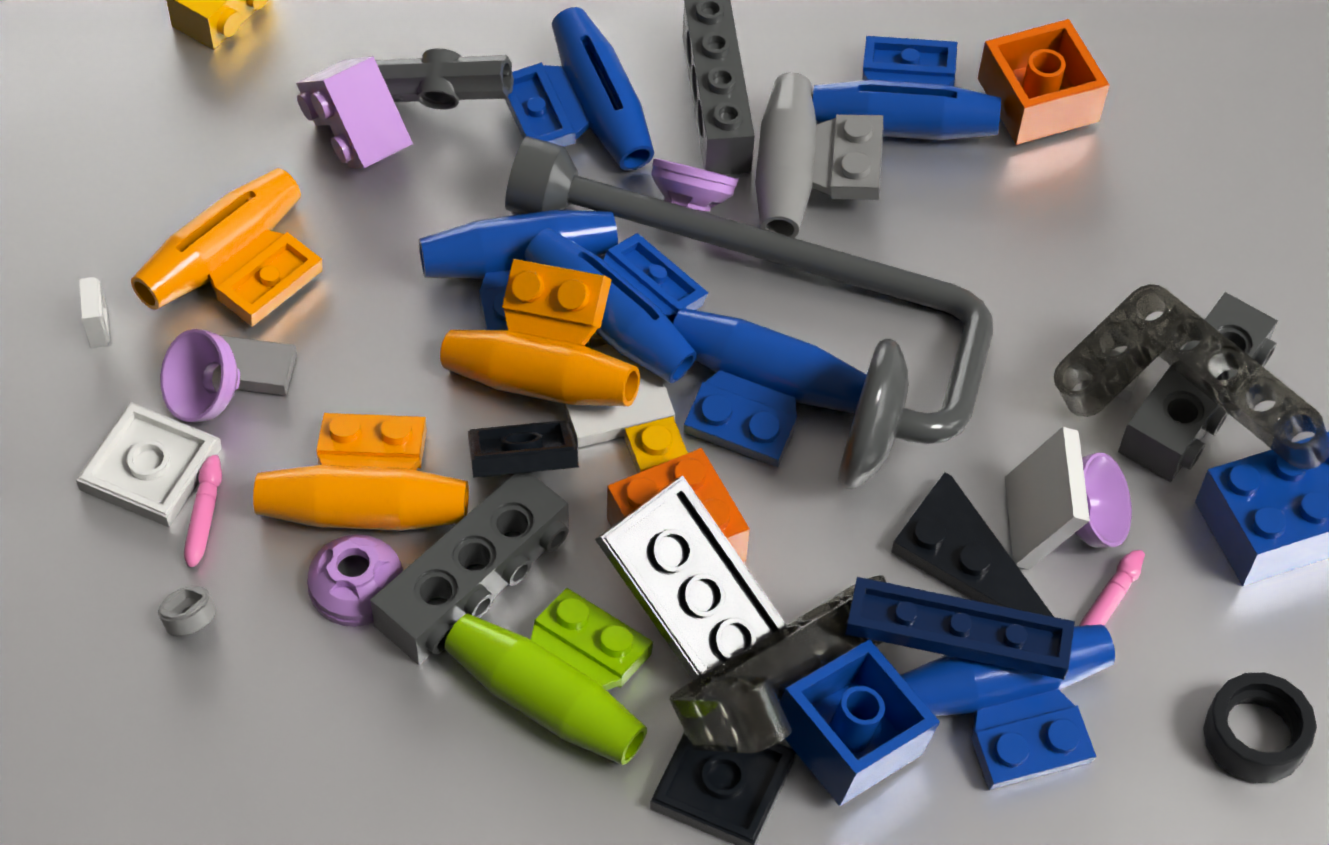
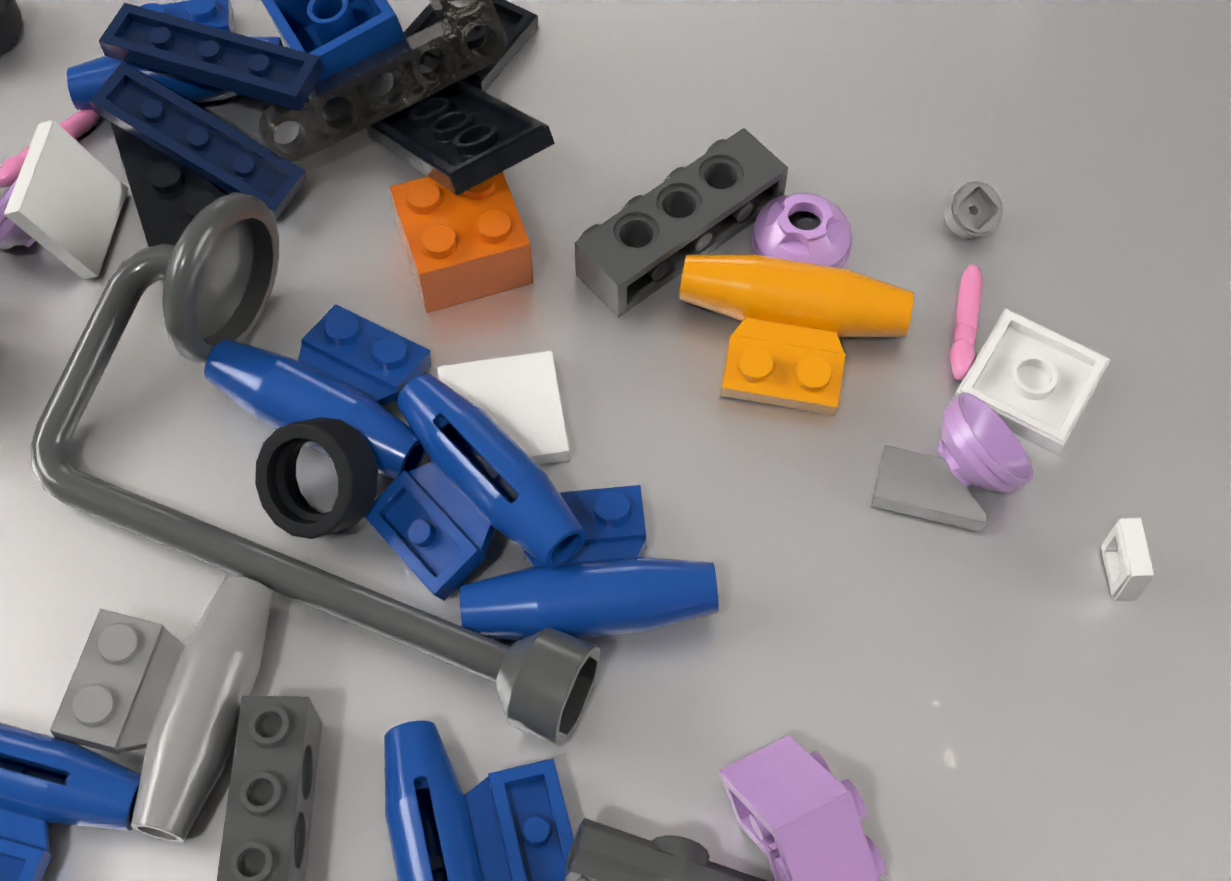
camera: 170 degrees left, 5 degrees up
light orange plate [131,168,322,327] -> none
light orange plate [440,259,640,407] -> none
lime plate [445,588,654,765] -> none
black tile [468,420,579,478] -> none
yellow plate [625,416,688,473] -> none
lavender piece [651,158,738,212] -> none
none -> dark blue plate [90,61,307,221]
none -> black tyre [255,417,378,539]

